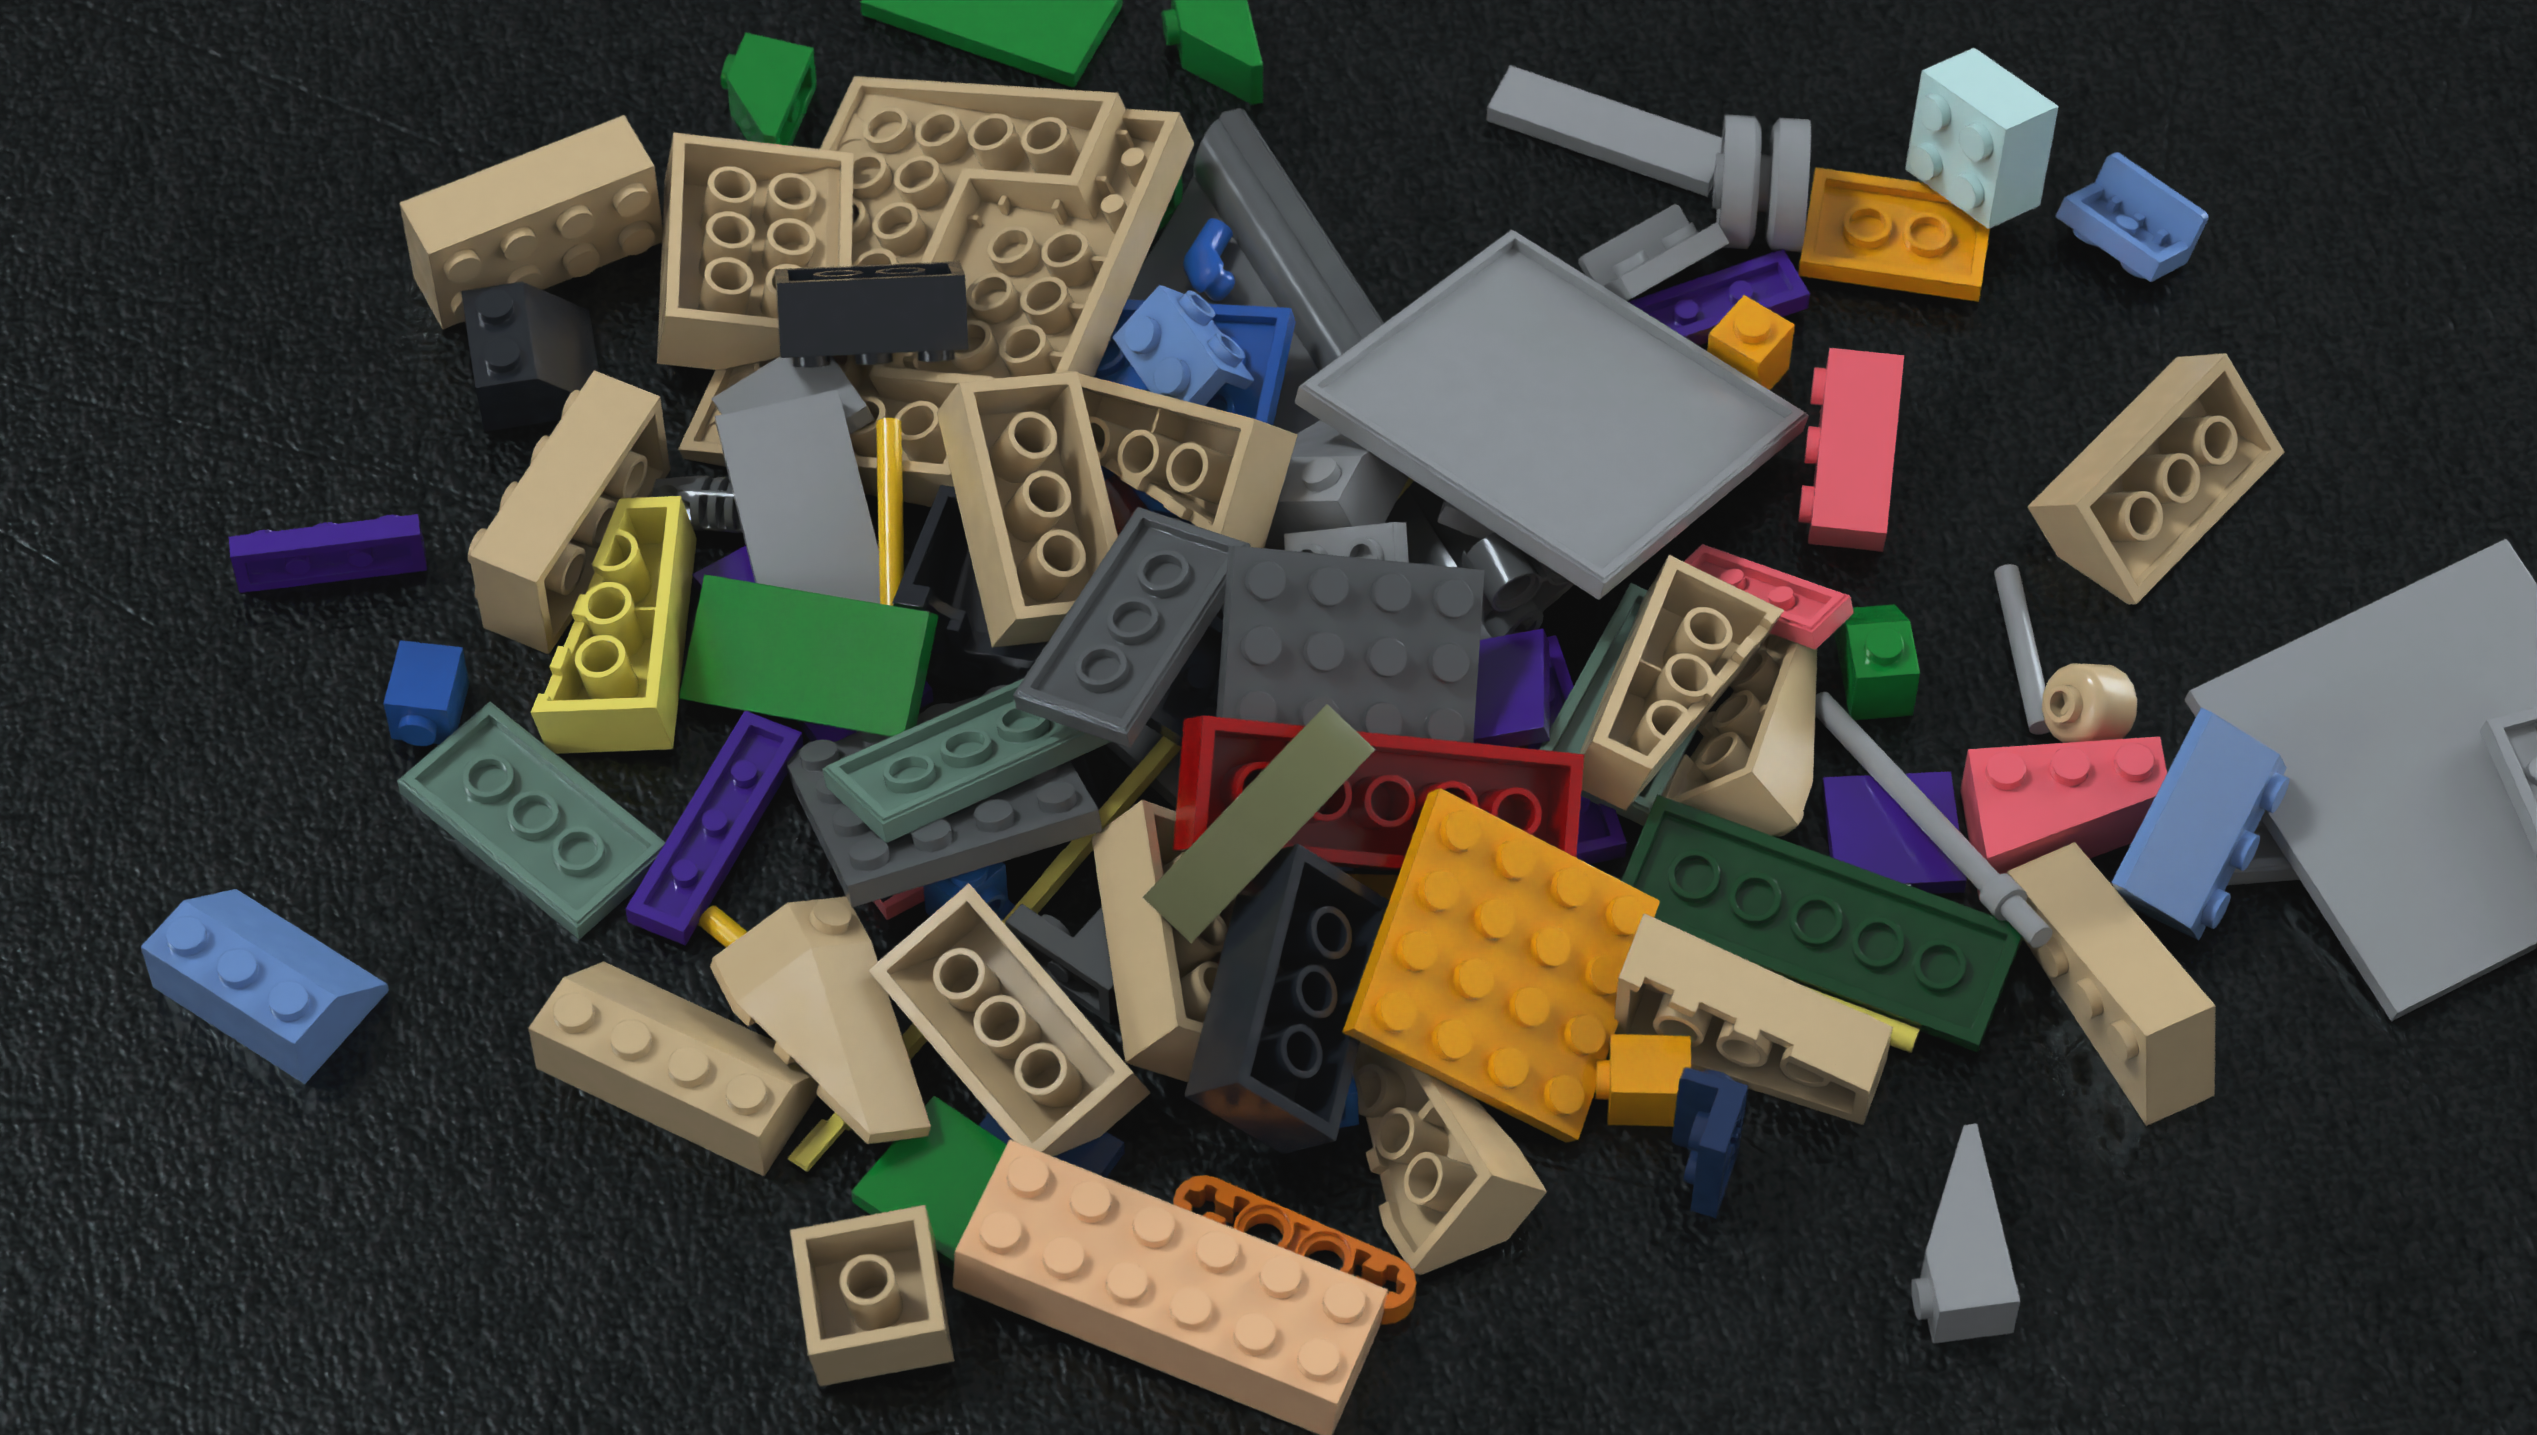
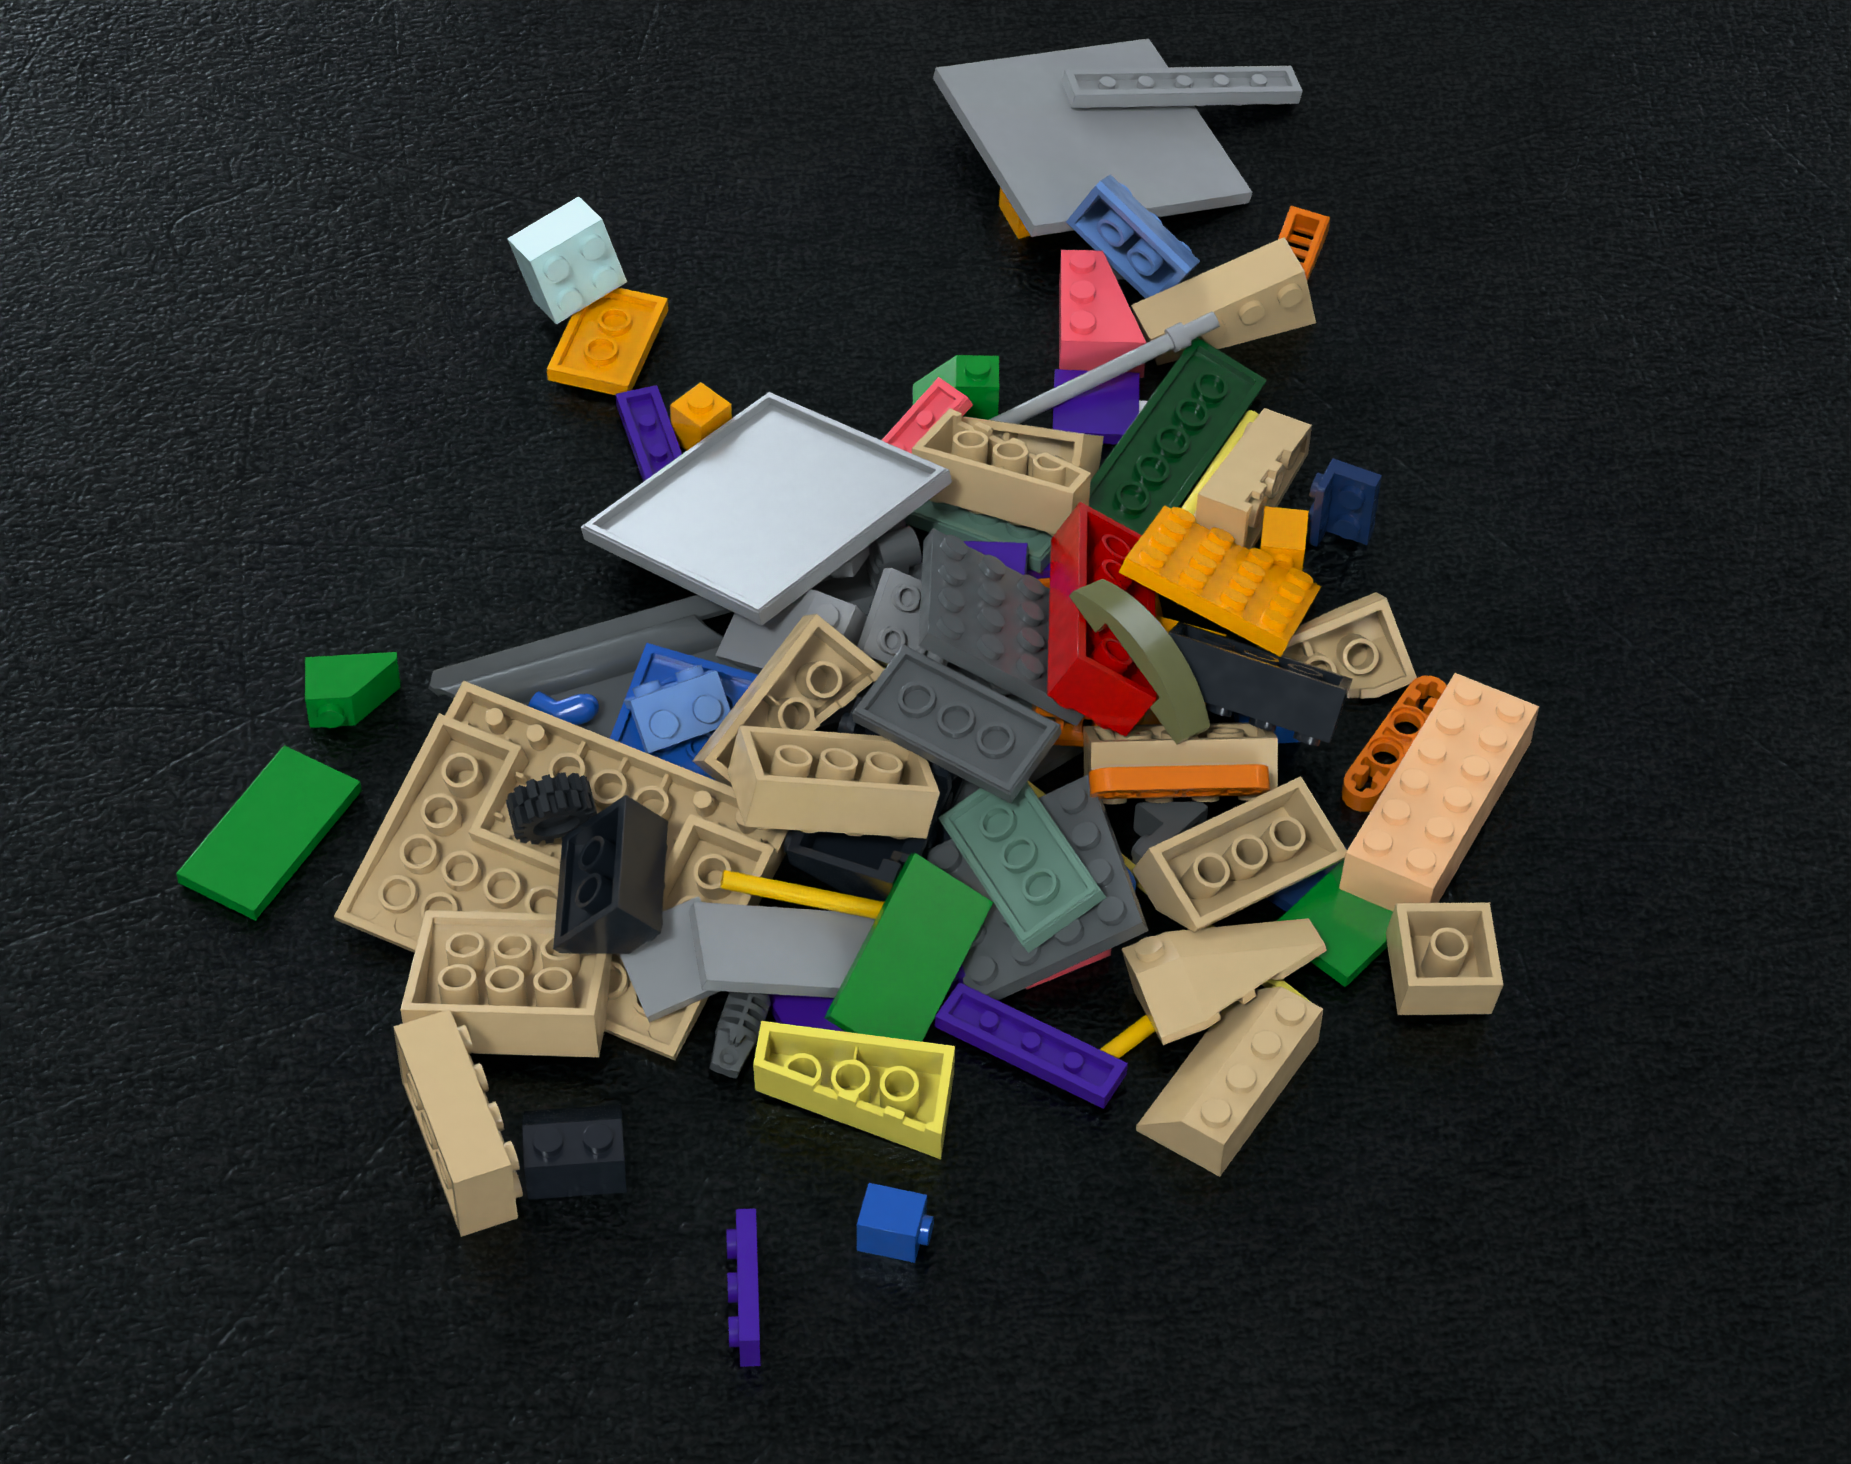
camera: 85 degrees left, 5 degrees down
medium blue slope [141,889,389,1084] -> none
sand green tile [397,702,665,940] -> none
tan brick [468,370,670,654] -> none
green slope [721,33,817,146] -> none
light grey tile [1487,65,1722,196] -> none
light grey bracket [1579,204,1729,301] -> none
light grey wheel [1713,115,1811,252] -> none
coral wedge [1798,348,1904,552] -> none
light grey slope [1911,1124,2020,1343] -> none
light grey bar [1994,564,2050,735] -> none
tan slope [2027,353,2284,604] -> none
tan head [2042,663,2137,743] -> none
medium blue bracket [2055,152,2208,282] -> none
none -> black tyre [506,772,597,845]
none -> orange beam [1089,764,1270,799]
none -> orange slope [1278,206,1330,281]

